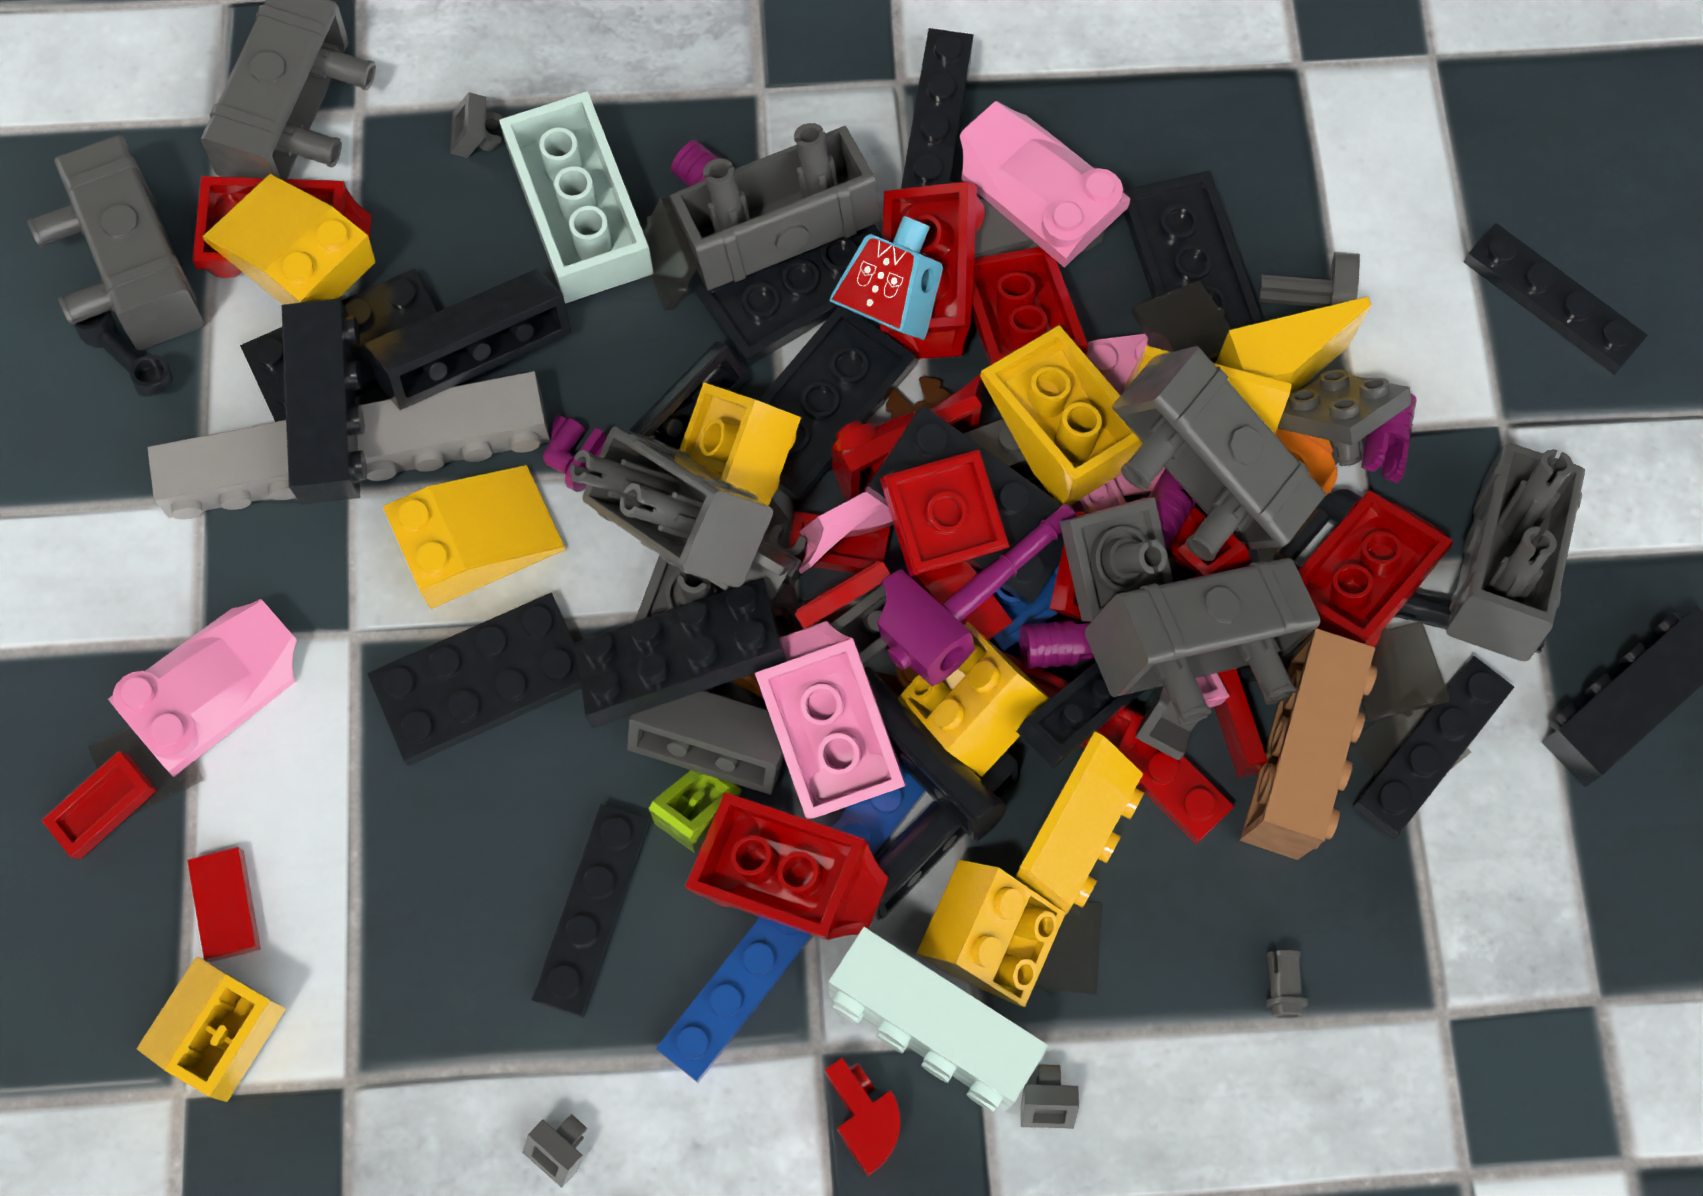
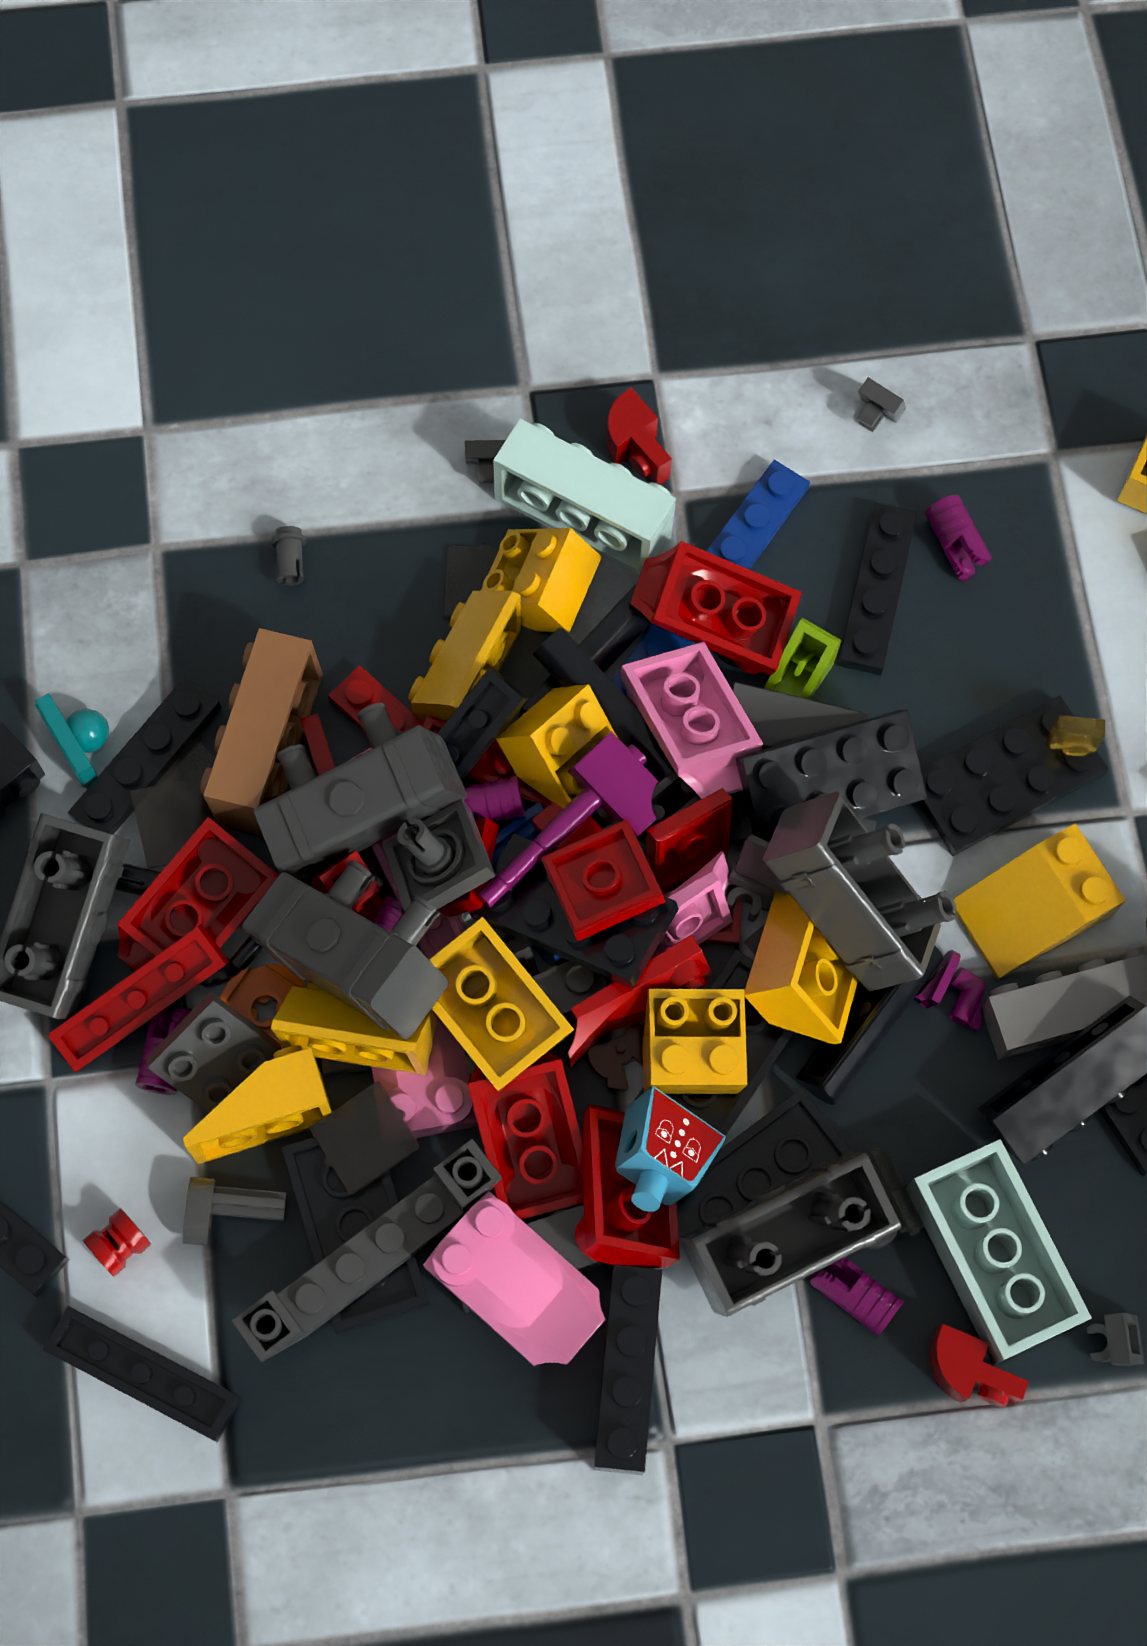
camera: 175 degrees right, 0 degrees up
none -> teal tile [34,693,109,789]
none -> black plate [43,1306,241,1443]
none -> red plate [47,924,229,1073]
none -> red wheel [83,1208,152,1277]
none -> dark grey slope [232,1139,502,1362]
none -> yellow slope [643,989,747,1094]
none -> magenta hinge [925,495,992,582]
none -> red brick [929,1324,1029,1408]
none -> clear yellow plate [1050,716,1105,756]

